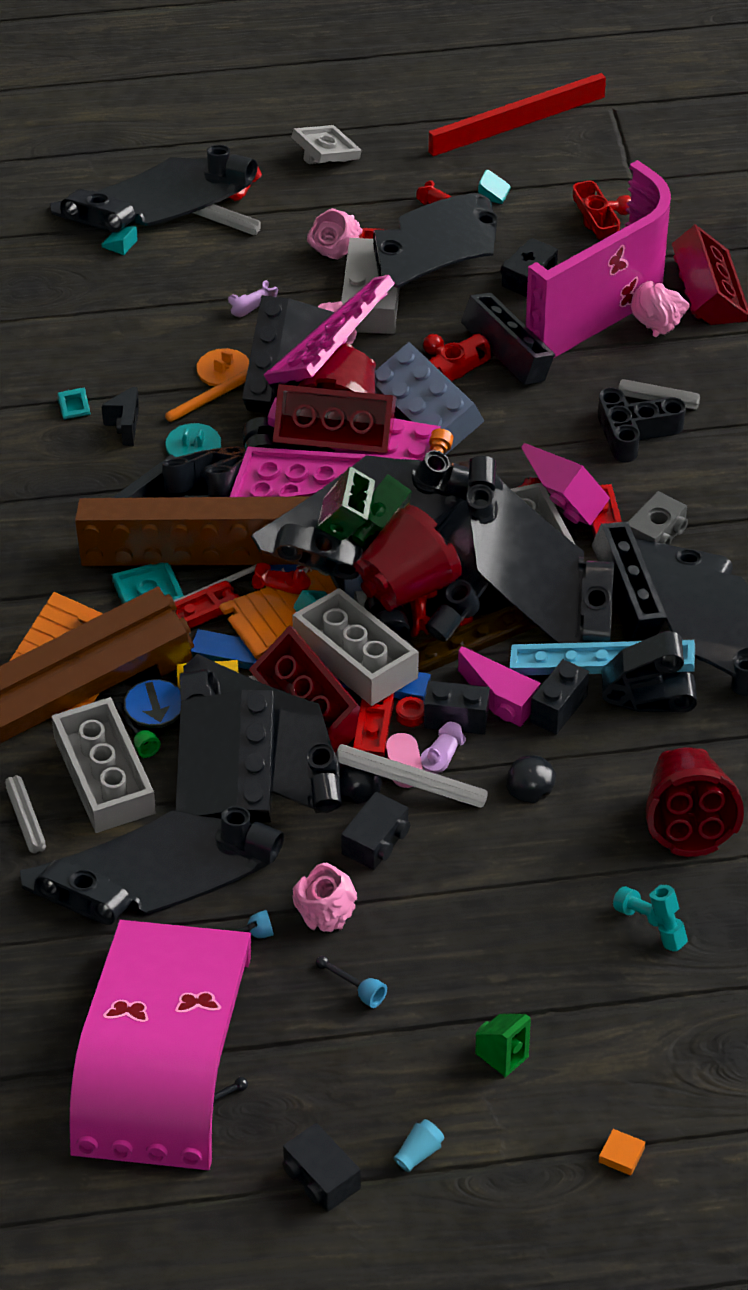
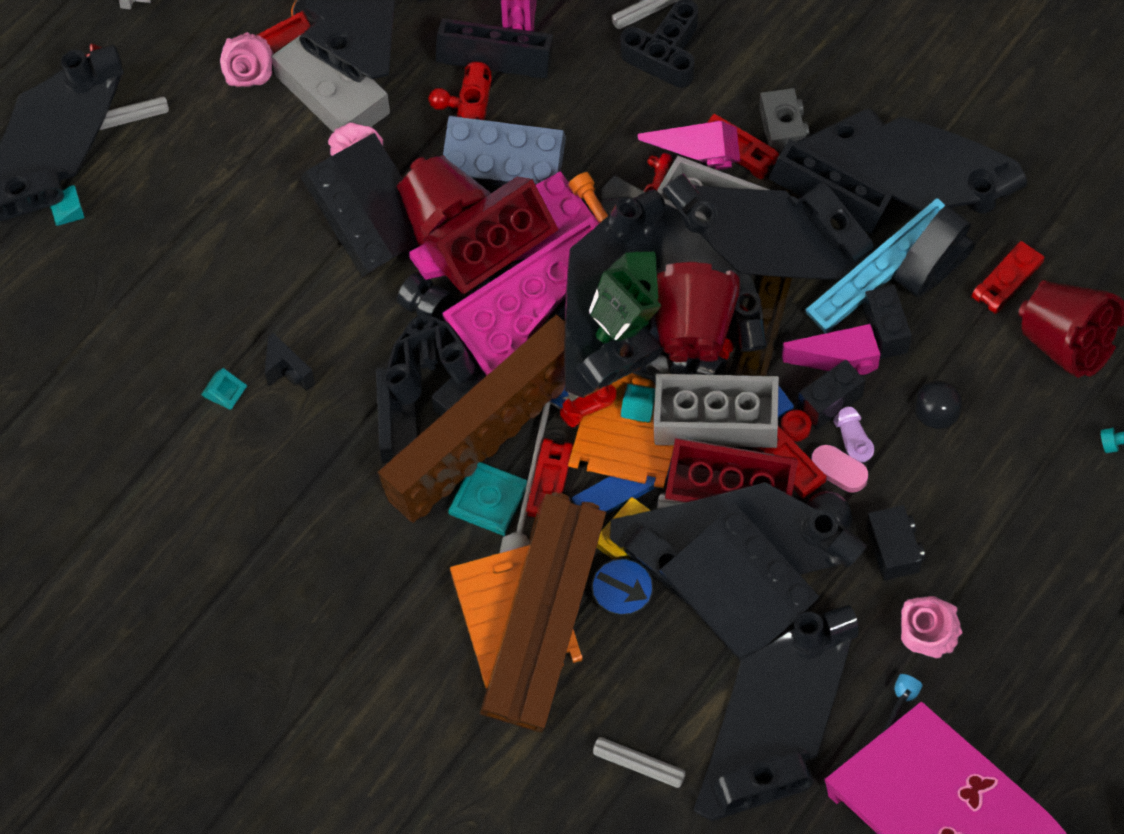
camera: 45 degrees left, 15 degrees up
light grey brick [52,697,156,833] -> none
green hinge [114,702,161,758] -> none
orange piece [165,369,248,422] -> none
teal piece [166,423,221,457] -> none
orange piece [197,348,249,387] -> none
lavender piece [228,280,278,317] -> none
dark pink wing [264,275,395,384] -> none
dark azure hinge [316,955,387,1008] -> none
light grey axle [336,744,488,808] -> none
none -> red plate [971,241,1045,314]

